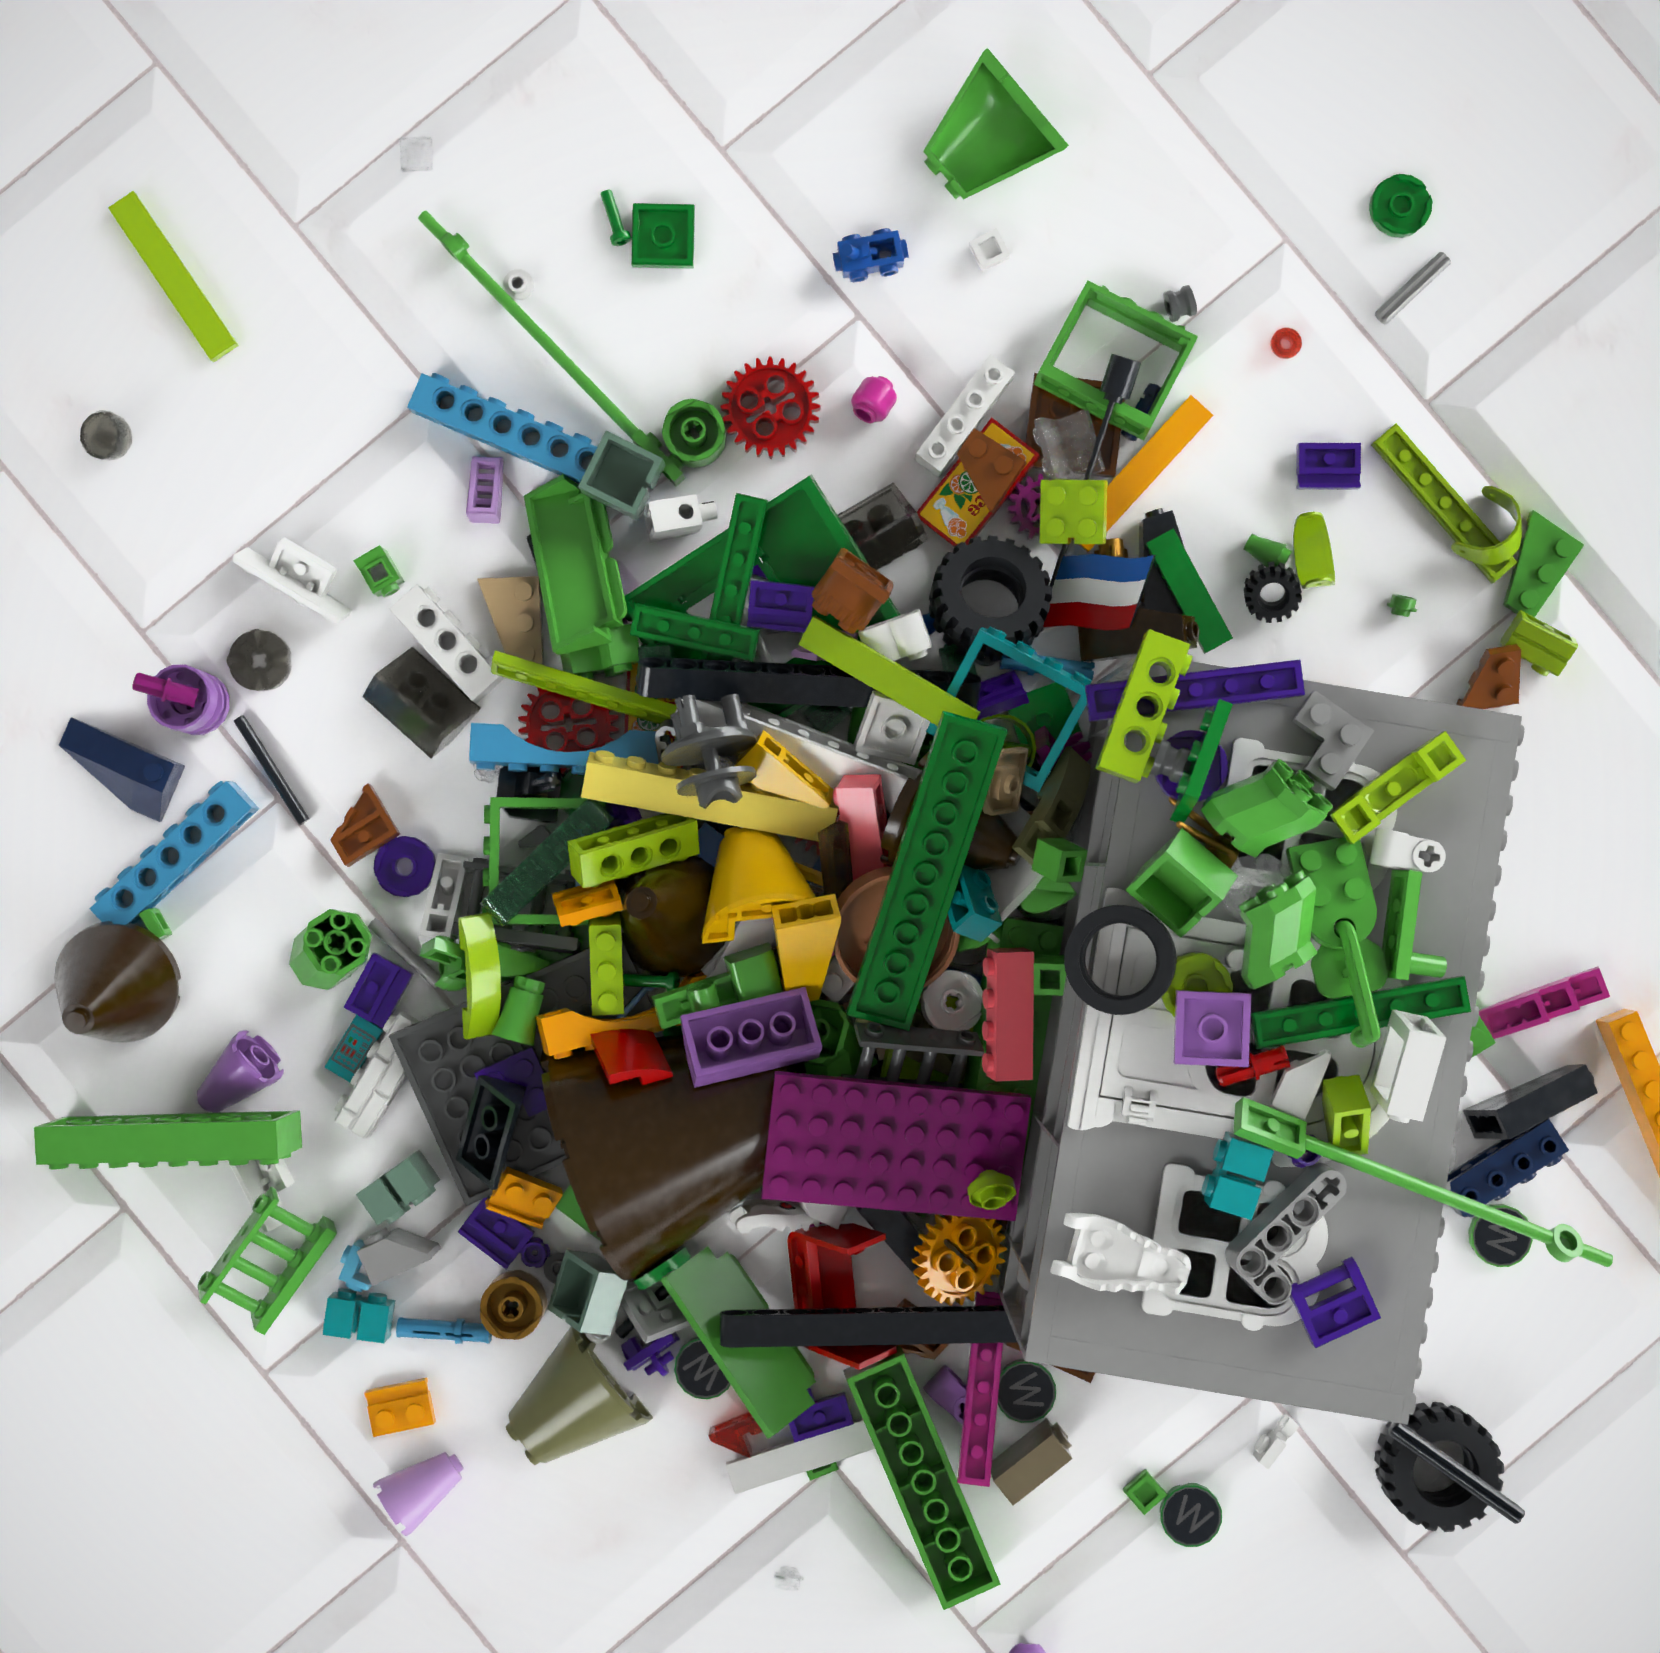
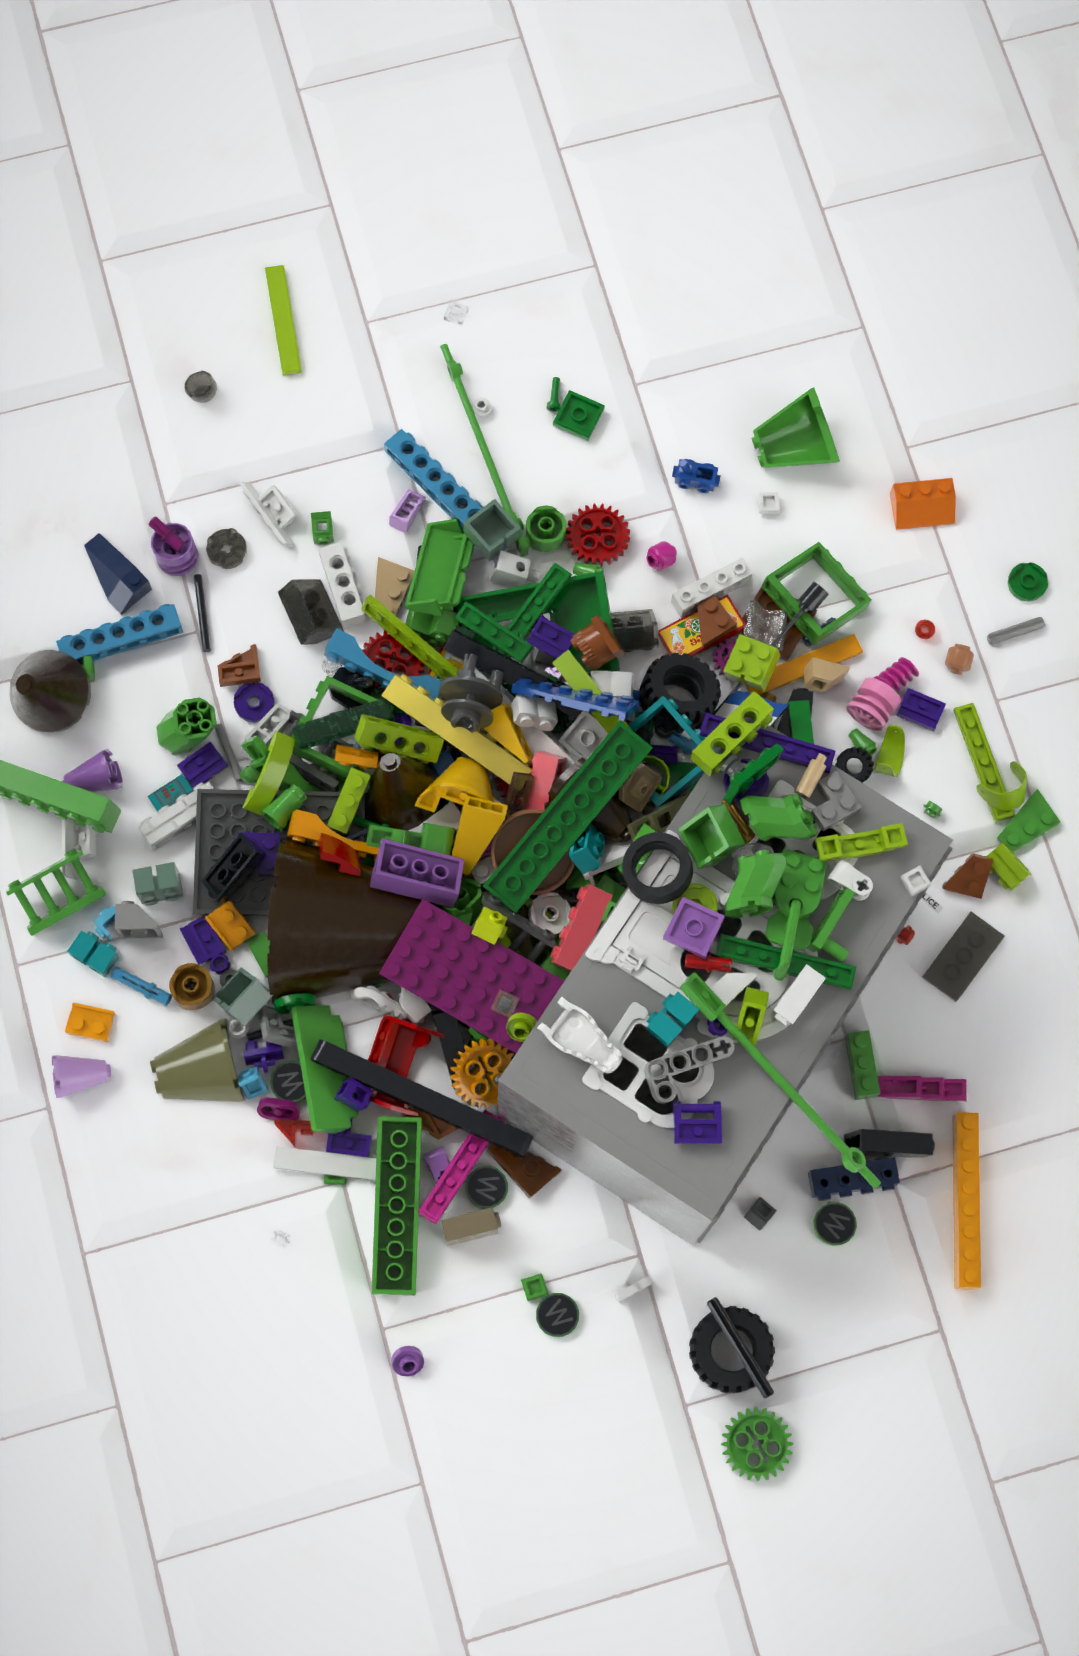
camera: 20 degrees right, 15 degrees down
dark grey wheel [1163,285,1197,322] -> none
none -> medium azure bracket [238,1067,268,1100]
none -> magenta plate [257,1097,301,1122]
none -> dark purple brick [334,1078,373,1112]
none -> neon yellow brick [471,906,508,945]
none -> clear tile [491,990,519,1018]
none -> white brick [511,694,558,731]
none -> blue wing [512,678,639,721]
none -> bright green cone [573,562,604,575]
none -> bright green gear [720,1407,794,1482]
none -> tan cylinder [795,753,827,799]
none -> tan slope [804,657,850,693]
none -> bright pink wheel [846,677,901,731]
none -> dark pink piece [874,657,919,691]
none -> orange slope [890,478,956,530]
none -> white tile [900,865,932,897]
none -> clear smoke tile [922,911,1005,1002]
none -> nougat head [945,644,974,675]

